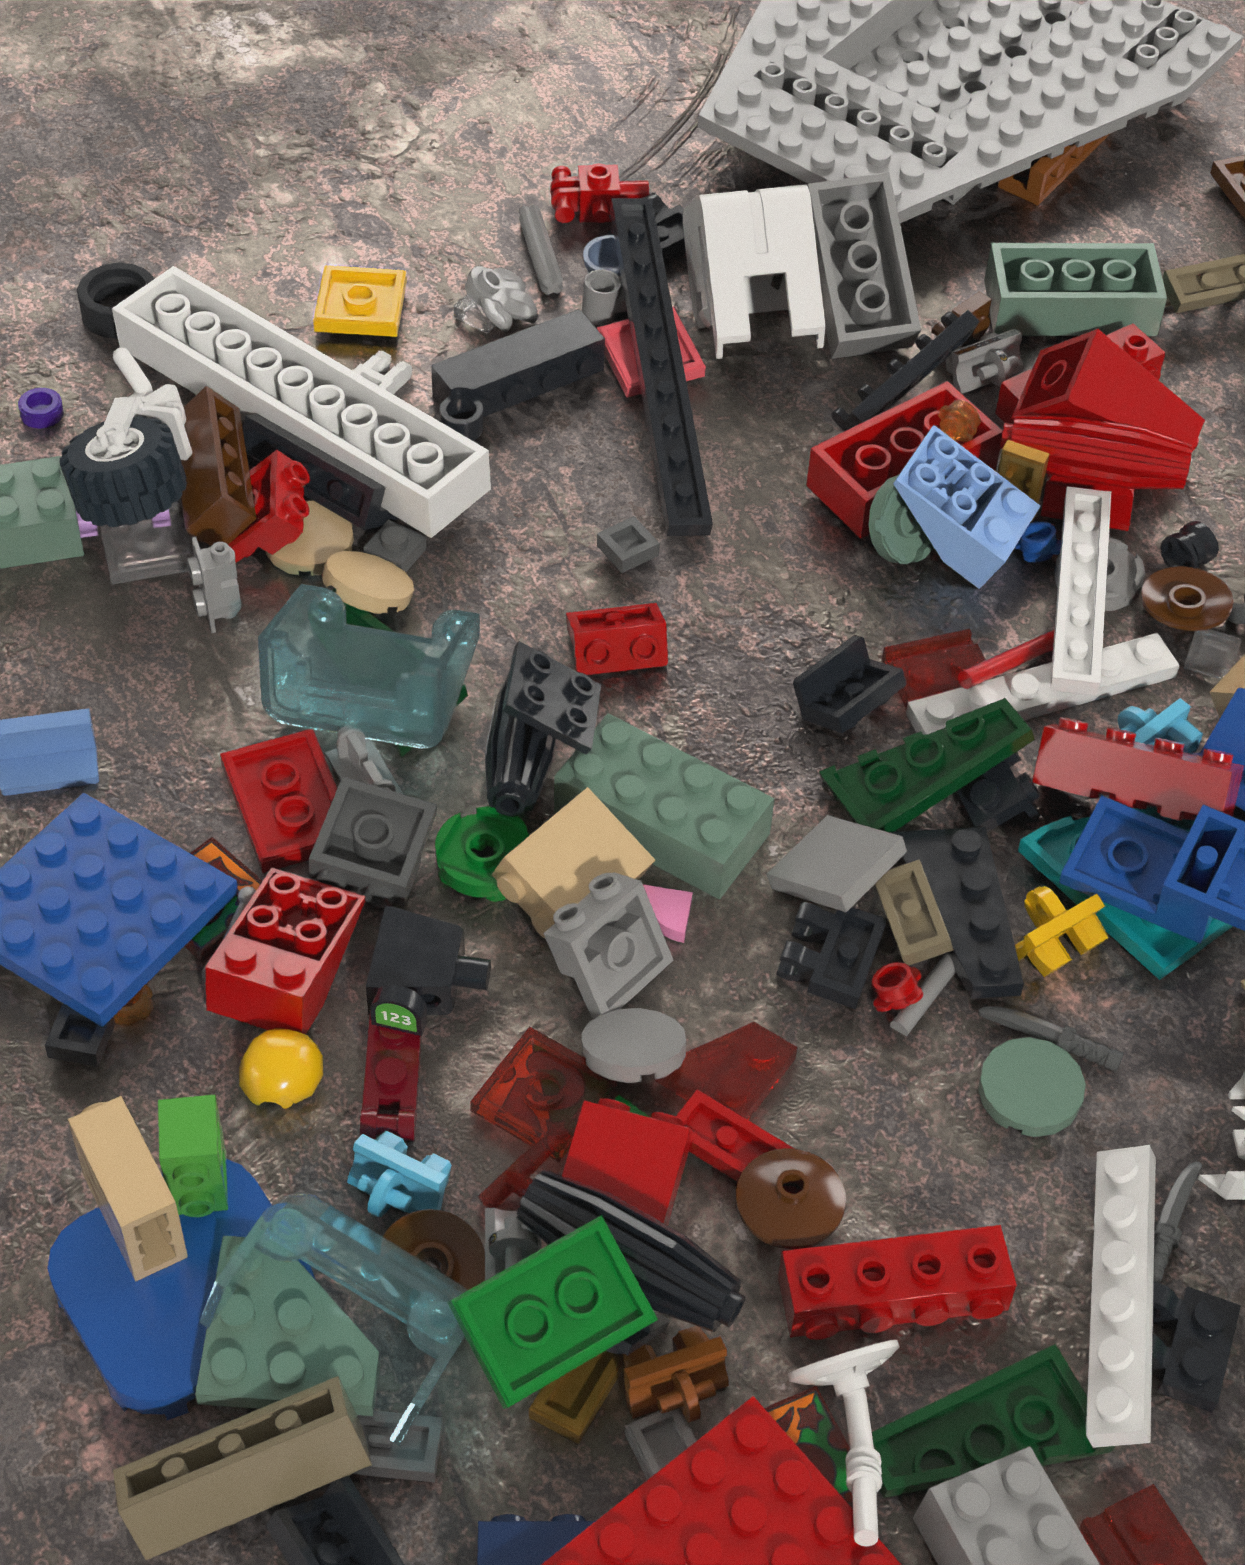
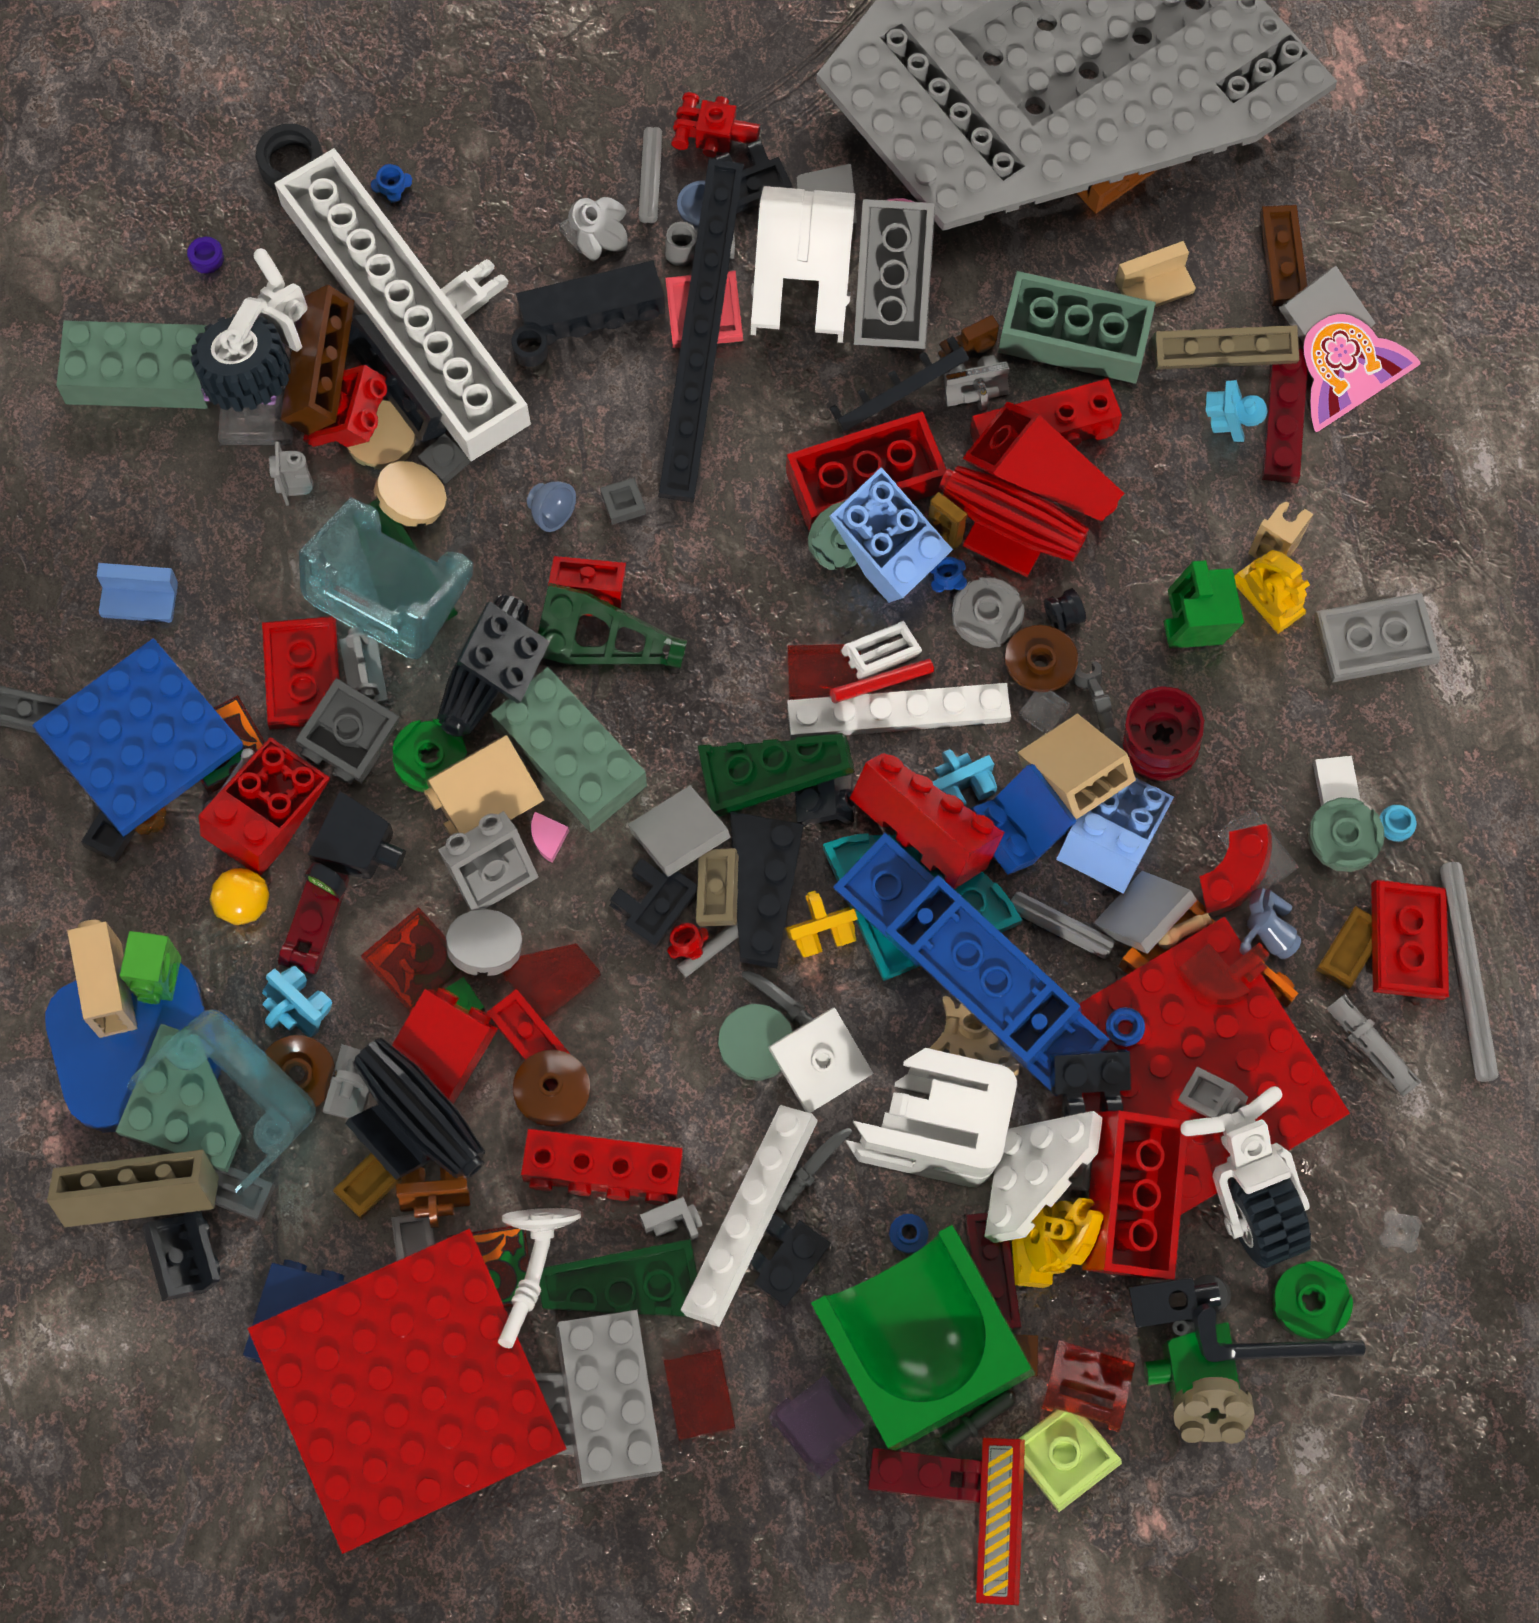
camera: 15 degrees right, 20 degrees up
yellow plate [313,265,407,337] -> none
green tile [447,1215,658,1409] -> none
clear red piece [477,1122,572,1208] -> none
black bracket [793,635,907,733] -> none
clear orange plate [939,400,981,442] -> none
white plate [1050,486,1111,696] -> none
none -> blue plate [371,164,412,202]
none -> sand blue piece [527,481,576,532]
none -> dark green plate [538,583,687,669]
none -> light grey bracket [640,1197,703,1241]
none -> white plate [768,1008,873,1113]
none -> white tile [841,621,922,680]
none -> tan panel [1115,241,1196,307]

